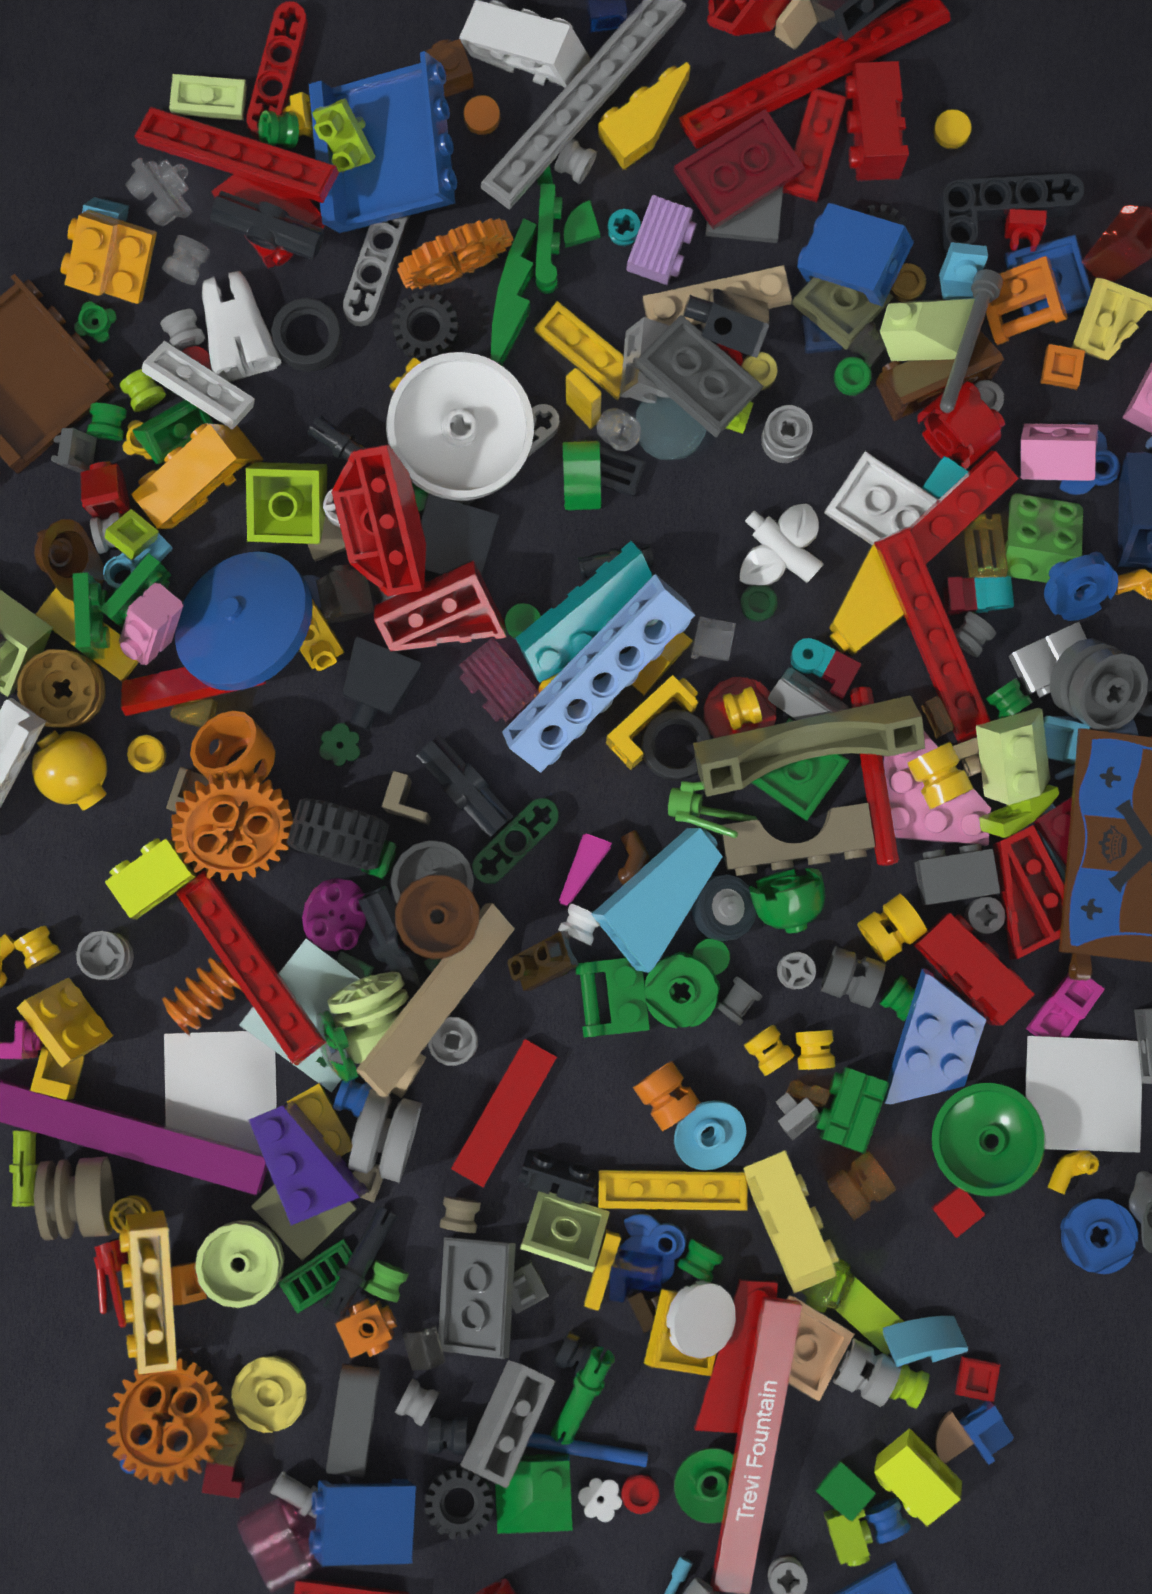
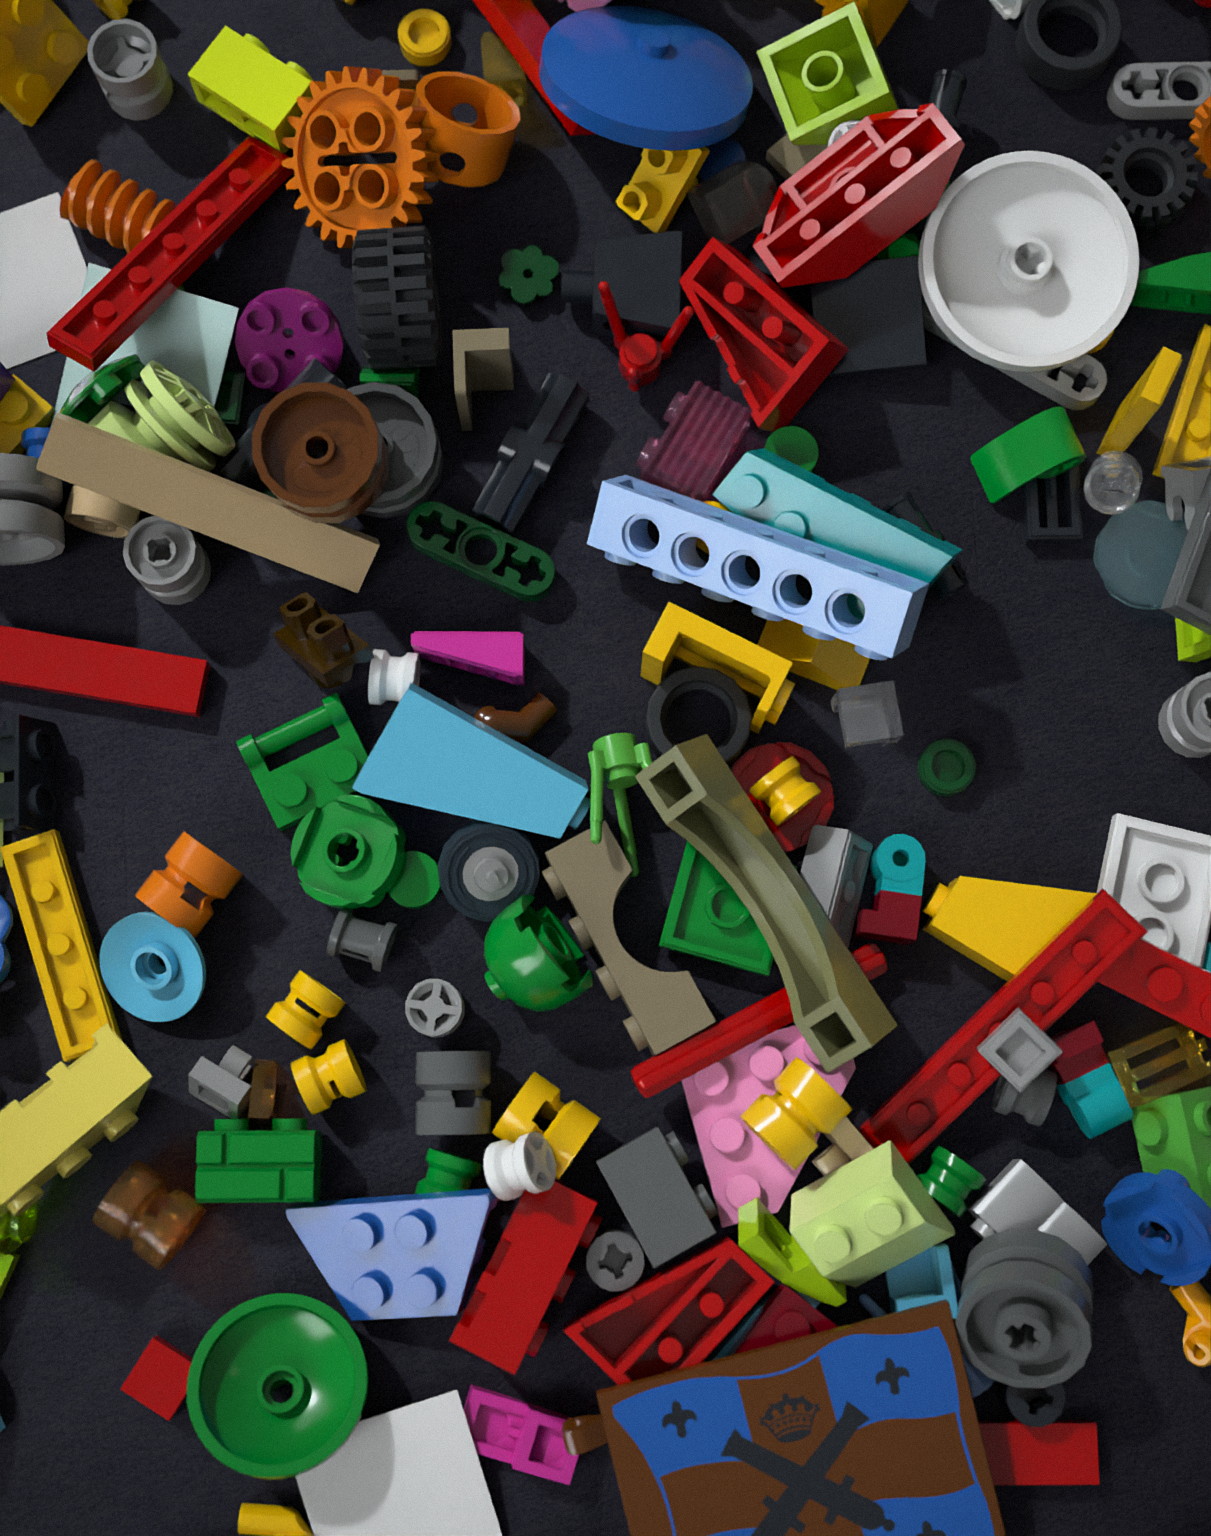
camera: 70 degrees right, 5 degrees down
white plant [740,504,824,586] -> none
clear orange tile [921,696,954,739] -> none
none -> white wheel [483,1132,556,1201]
none -> red plant [598,281,694,392]
none -> light grey tile [977,1007,1063,1093]

